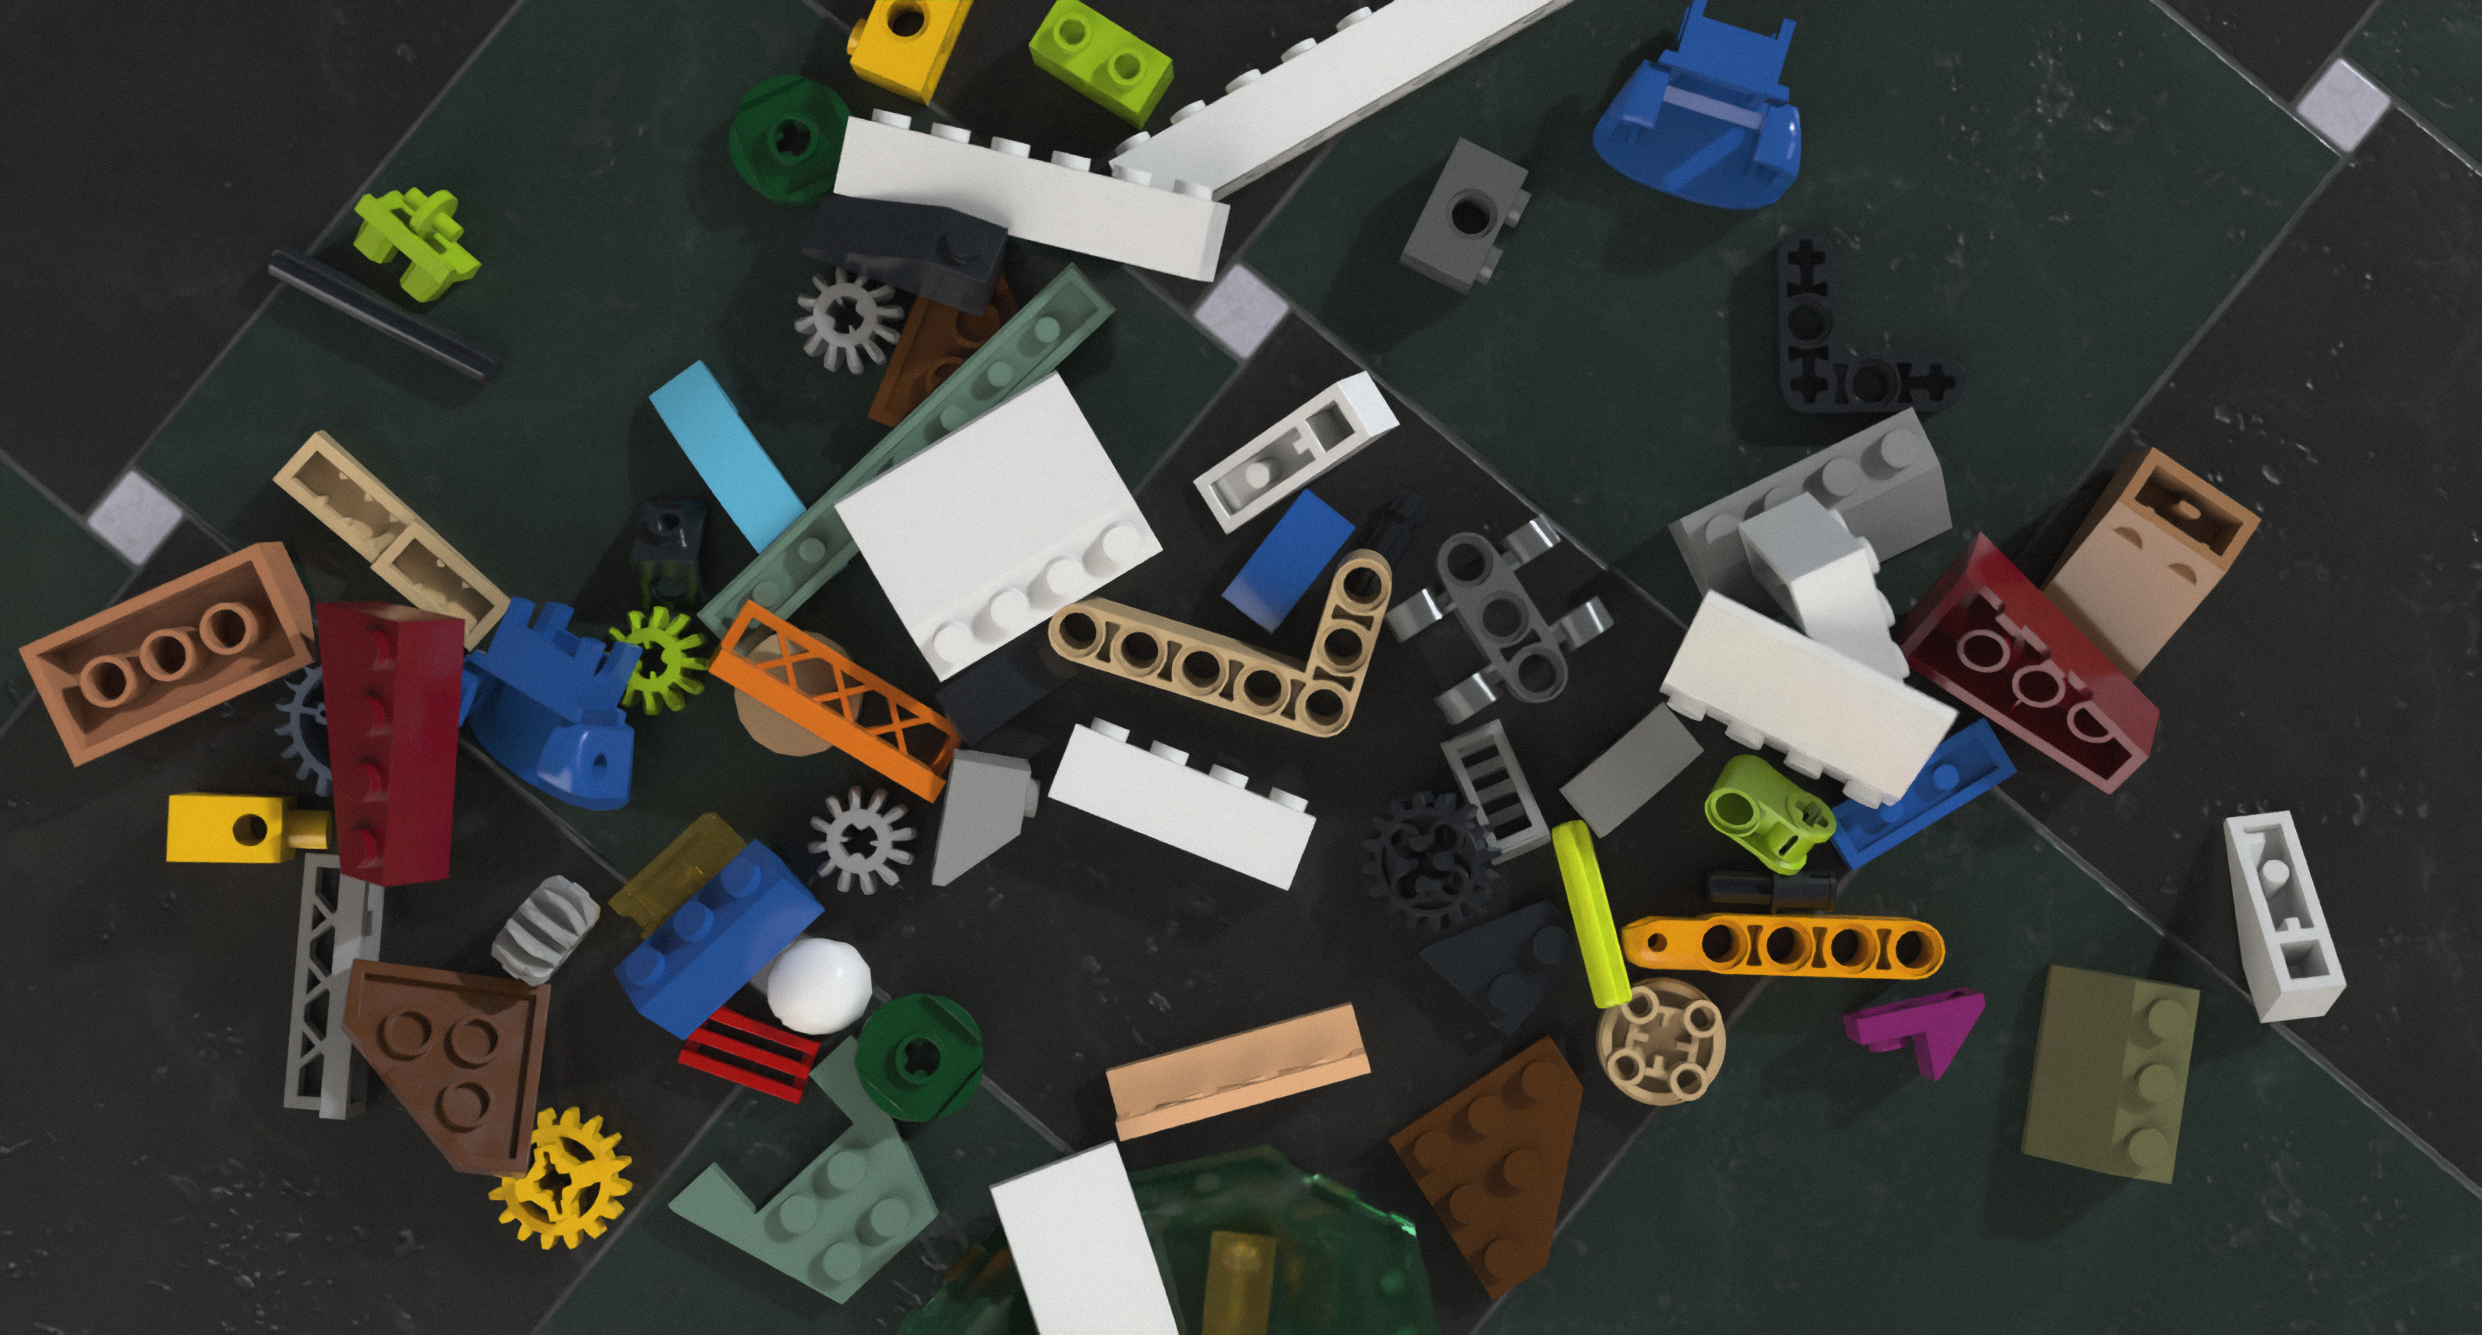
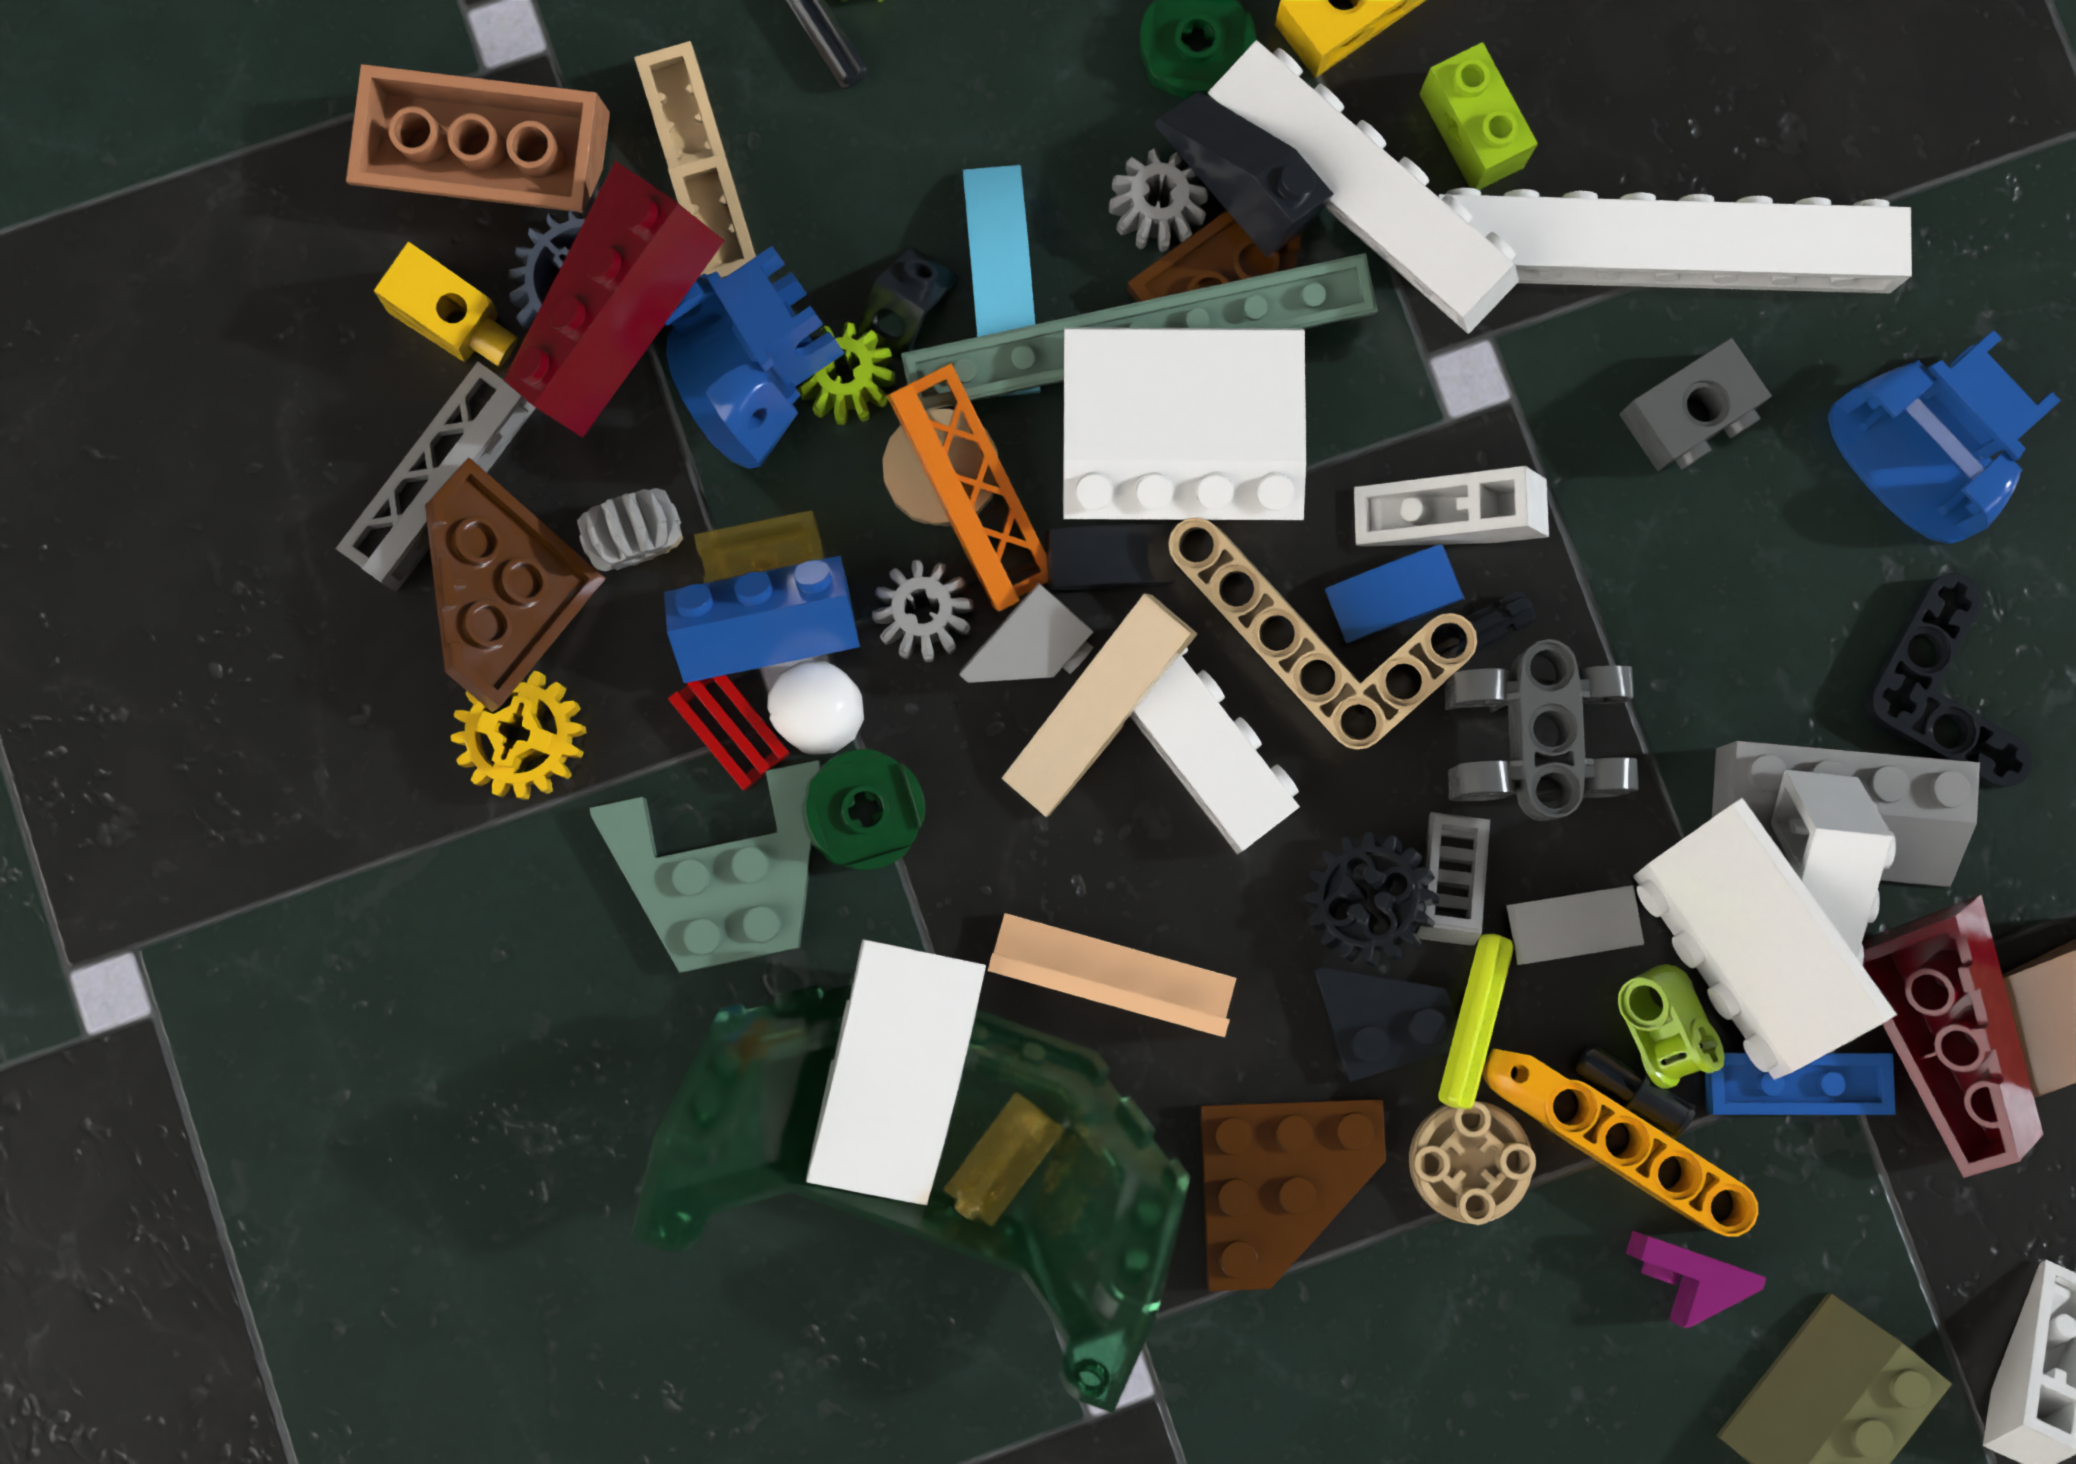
camera: 30 degrees right, 5 degrees down
none -> tan slope [1002,594,1197,817]

